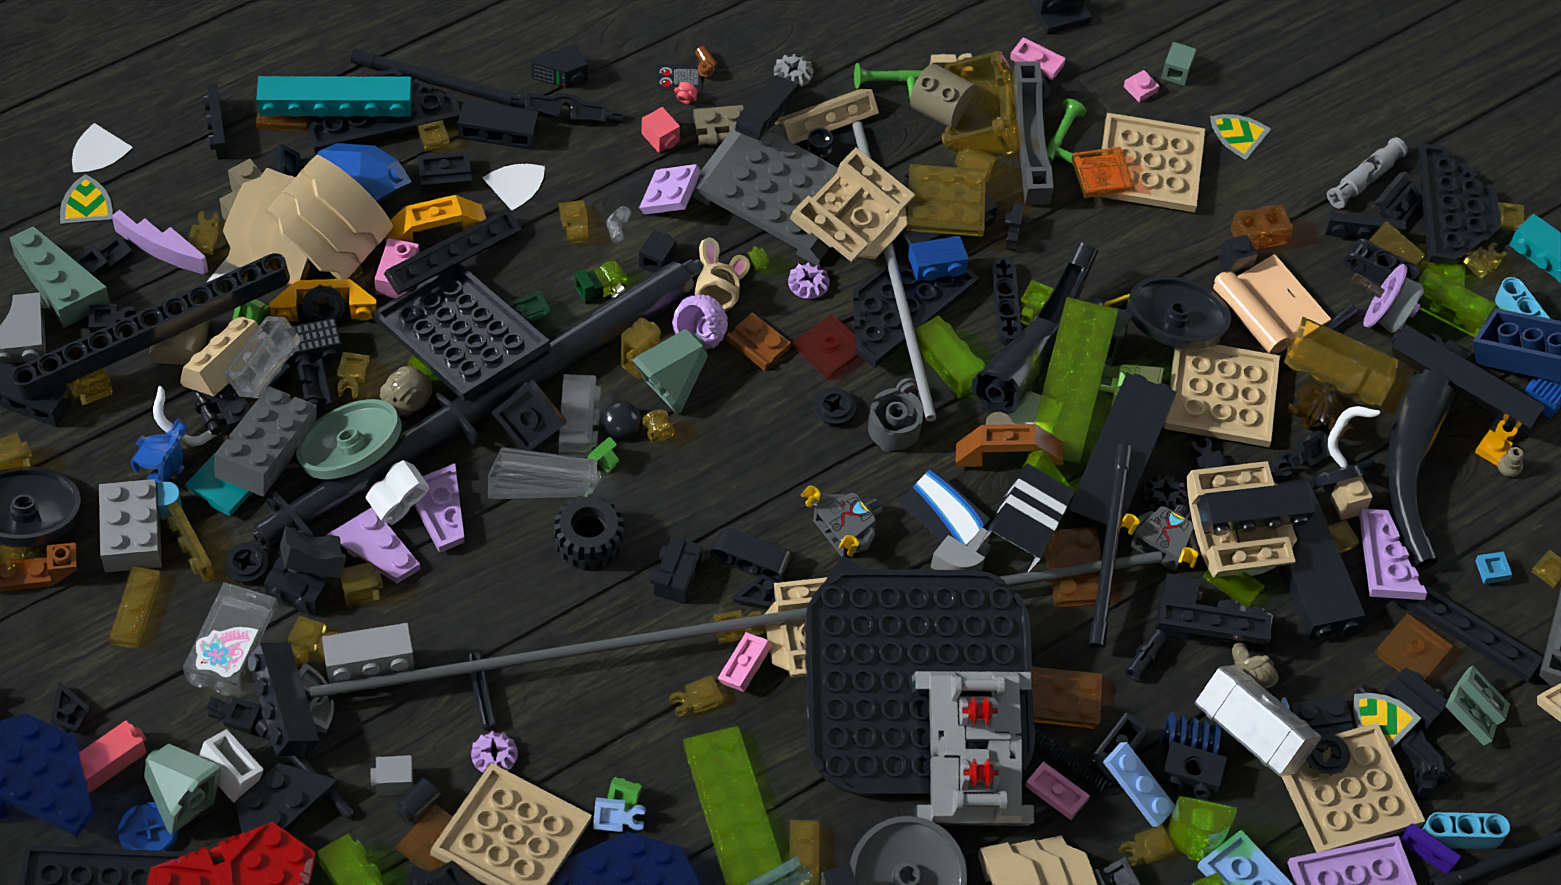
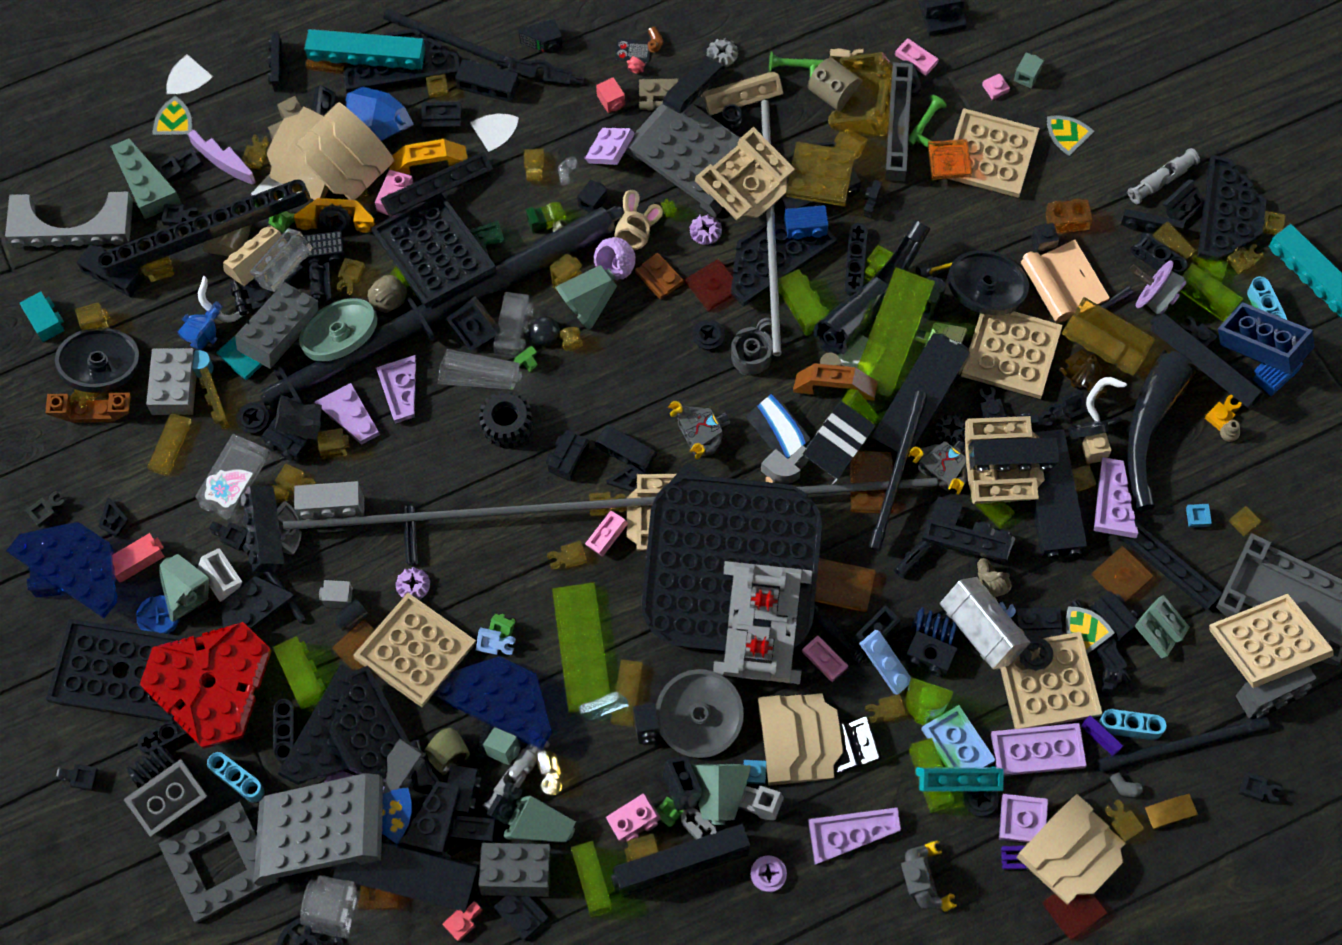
camera: 15 degrees right, 10 degrees up
white brick [365,460,430,525] -> none

